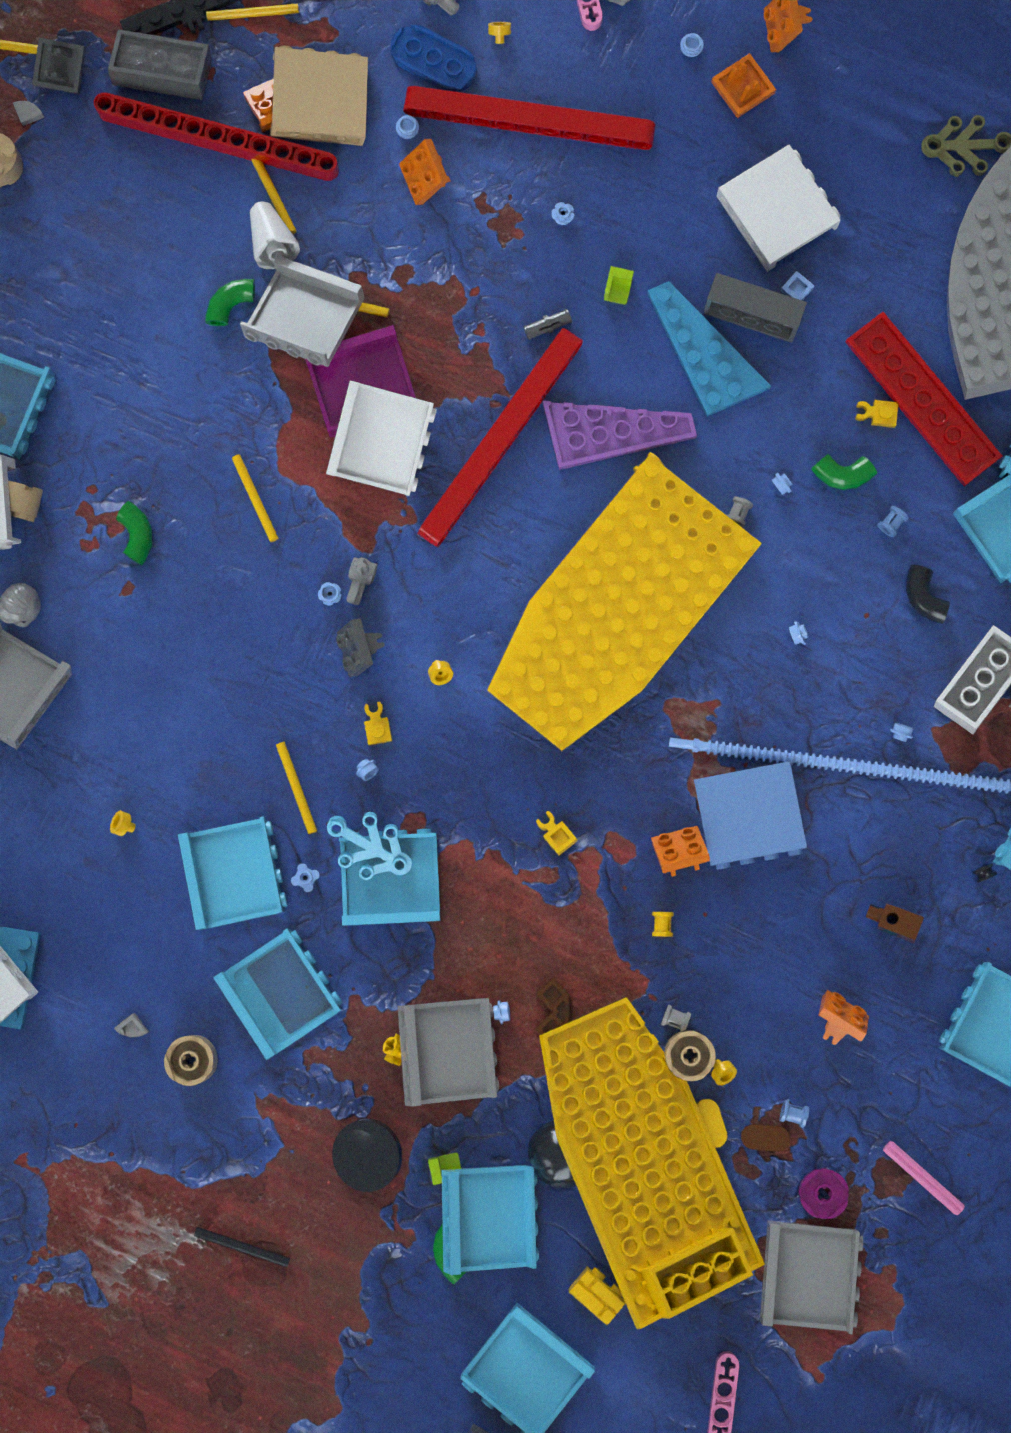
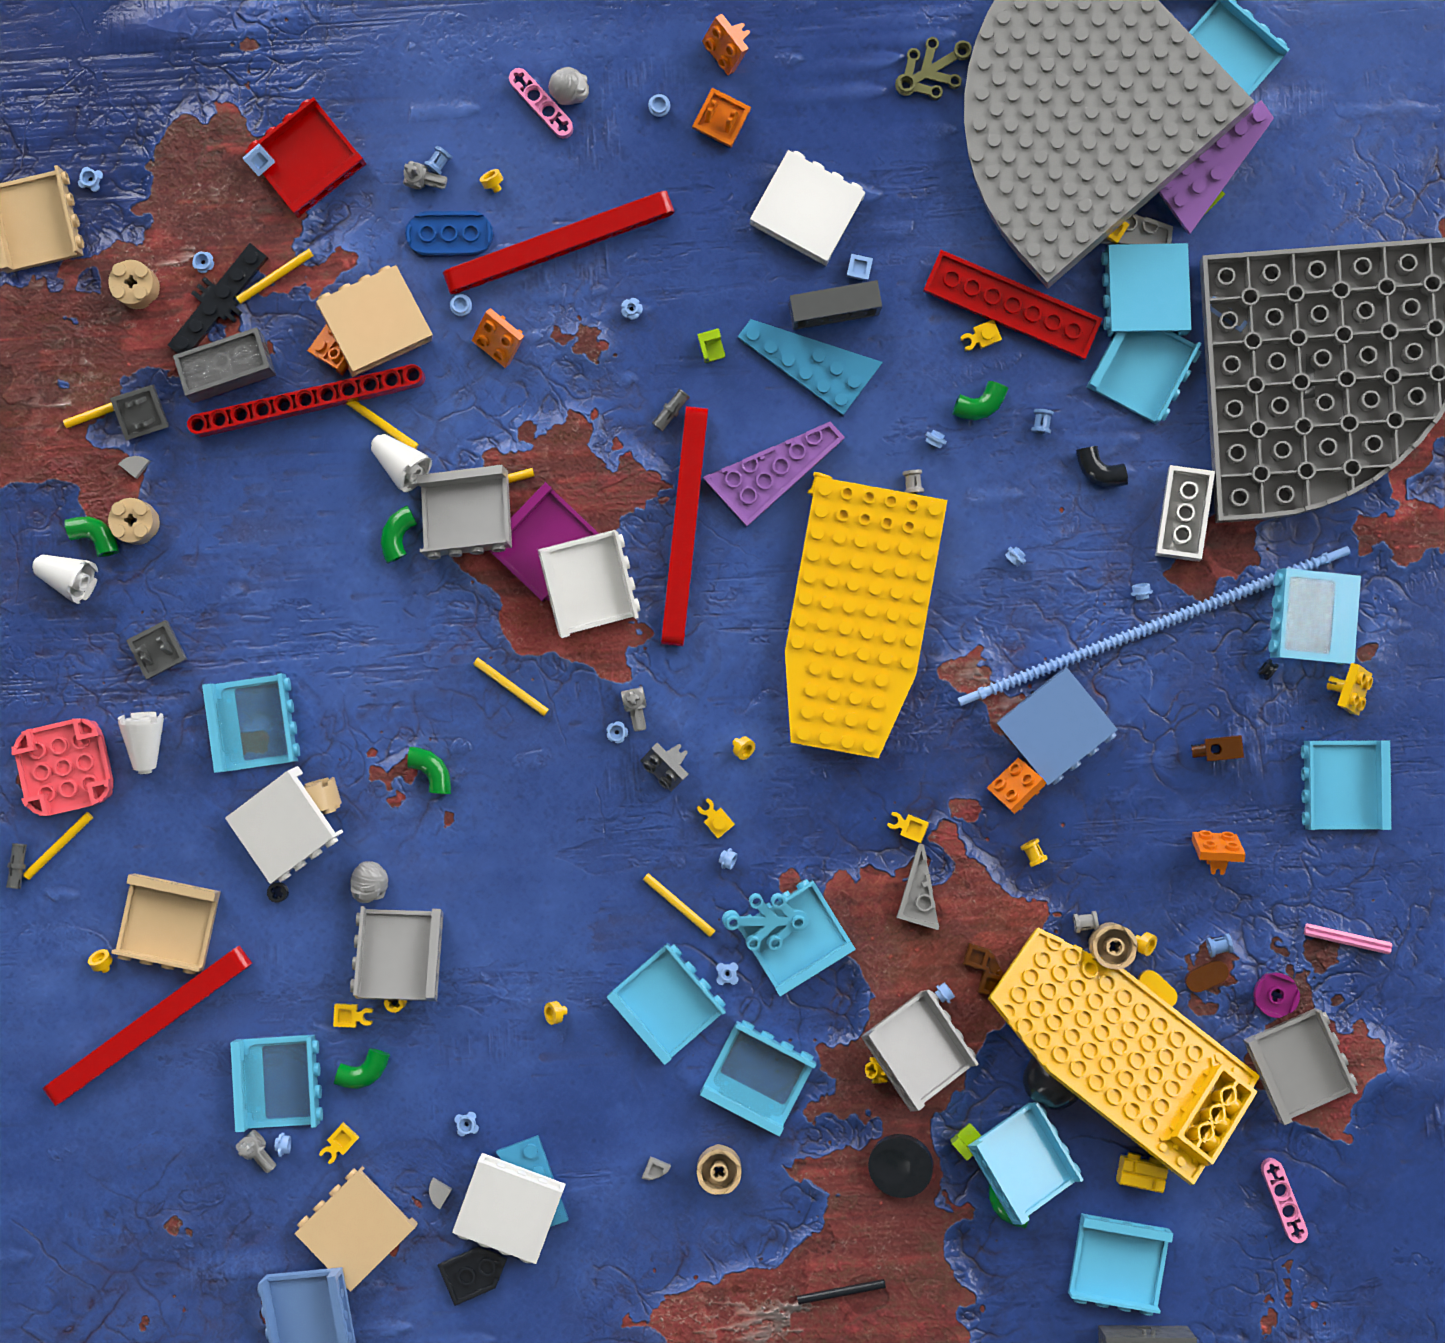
camera: 30 degrees left, 5 degrees up
none -> light grey wing [897,843,939,930]

